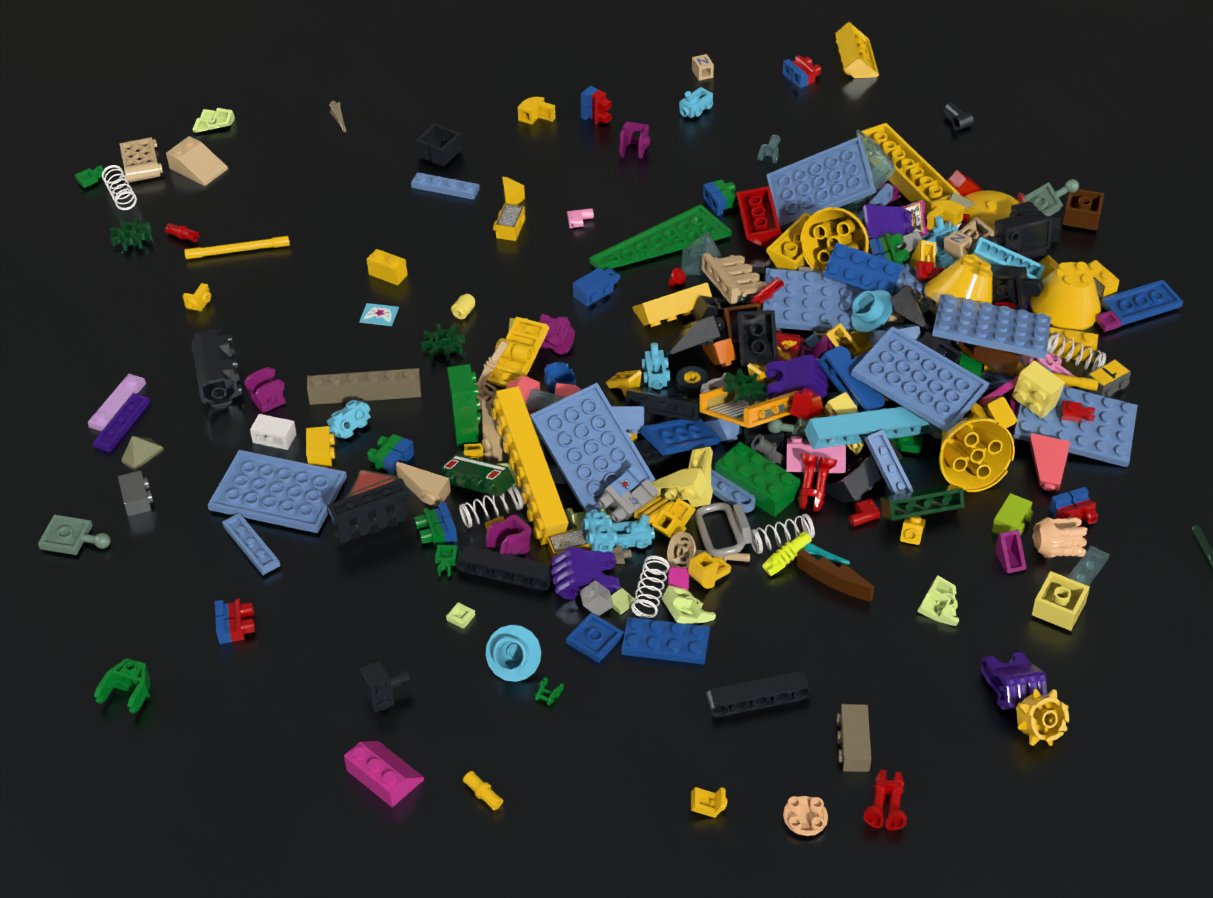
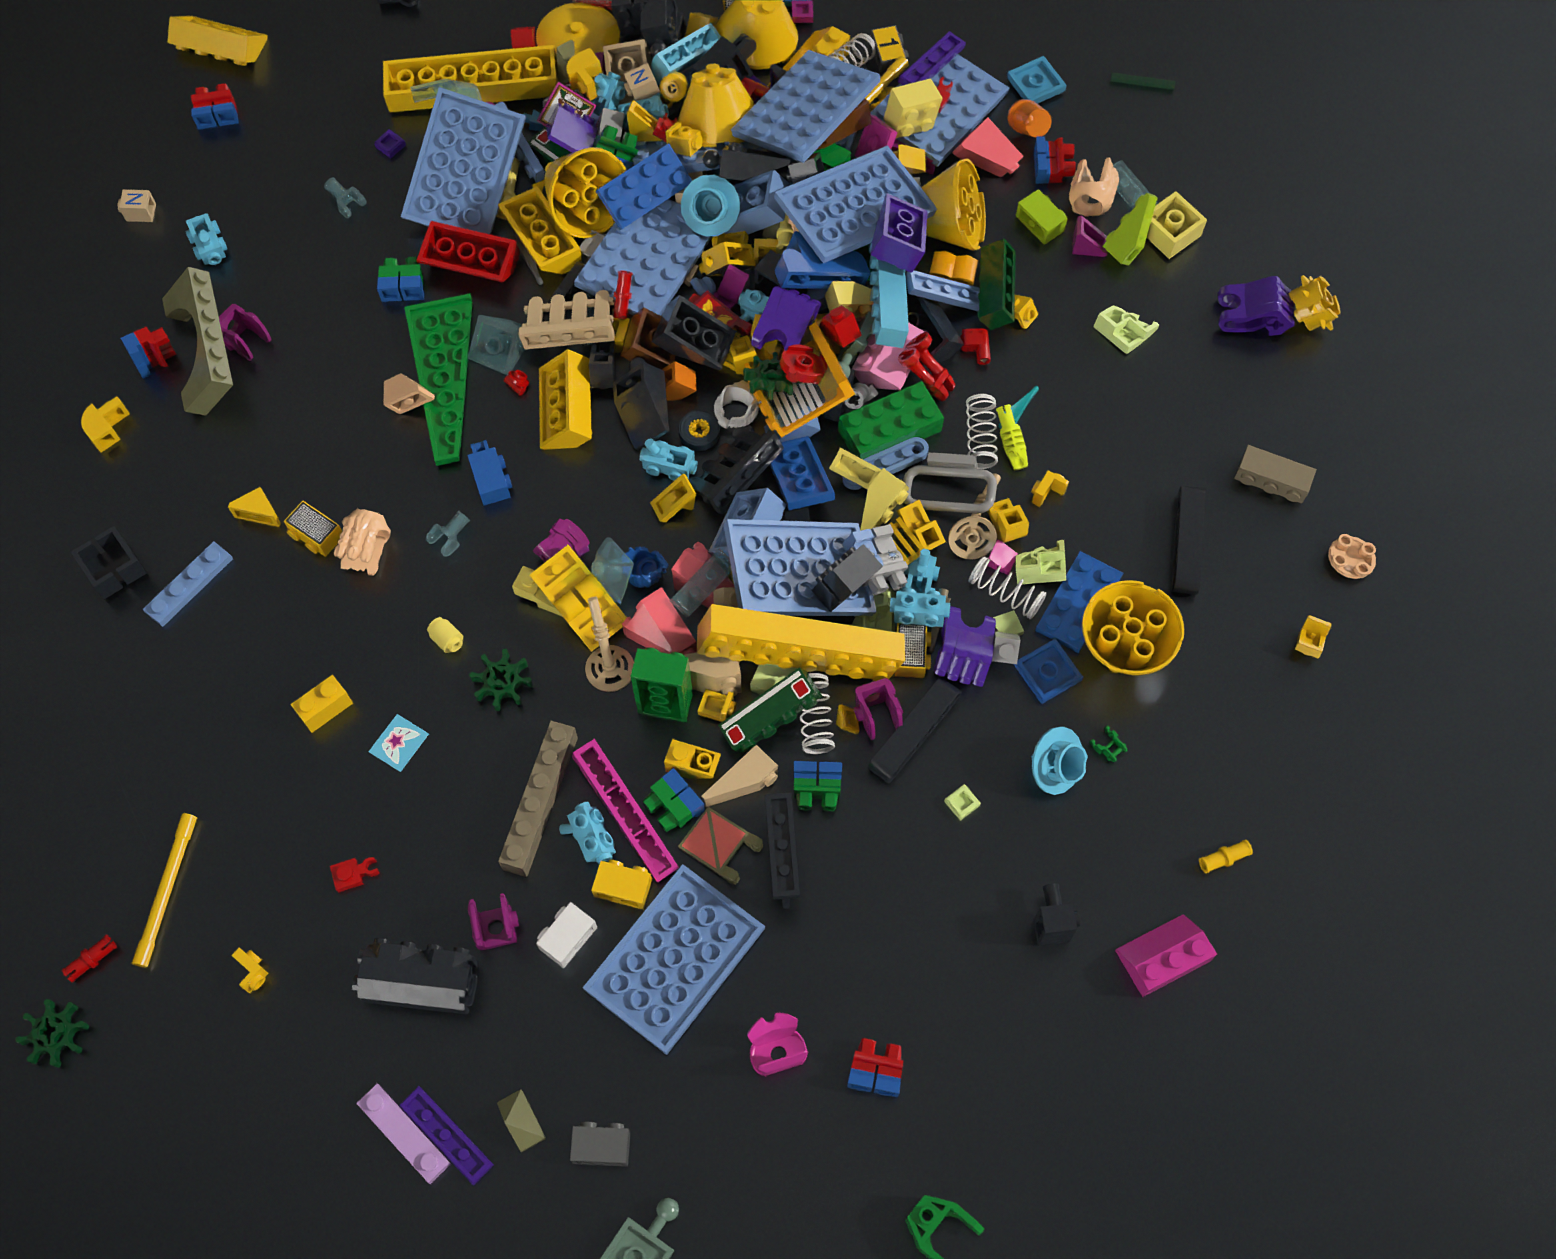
camera: 70 degrees left, 20 degrees up
medium blue plate [222,513,280,575] -> none
green plate [435,545,458,577] -> none
bright pink piece [567,208,594,228] -> none
reddish brown slope [797,549,874,602] -> none
red piece [863,769,907,830] -> none
none -> olive arch [162,267,233,415]
none -> red plate [330,857,380,893]
none -> light nougat piece [334,509,391,576]
none -> light nougat slope [384,374,435,414]
none -> clear light blue piece [426,510,470,557]
none -> dark pink slope [572,739,679,882]
none -> clear light blue slope [591,538,634,605]
none -> yellow slope [664,739,721,779]
none -> yellow brick [666,122,702,157]
none -> dark pink piece [747,1013,808,1076]
none -> red plate [780,345,828,384]
none -> piece [811,544,883,612]
none -> dark purple slope [871,193,928,273]
none -> dark purple tile [898,31,966,85]
none -> light orange brick [929,251,978,286]
none -> dark azure plate [1007,56,1066,104]
none -> orange hat [1007,99,1052,137]
none -> yellow bracket [1031,470,1069,507]
none -> yellow cone [1082,581,1184,675]
none -> lime slope [1103,193,1157,265]

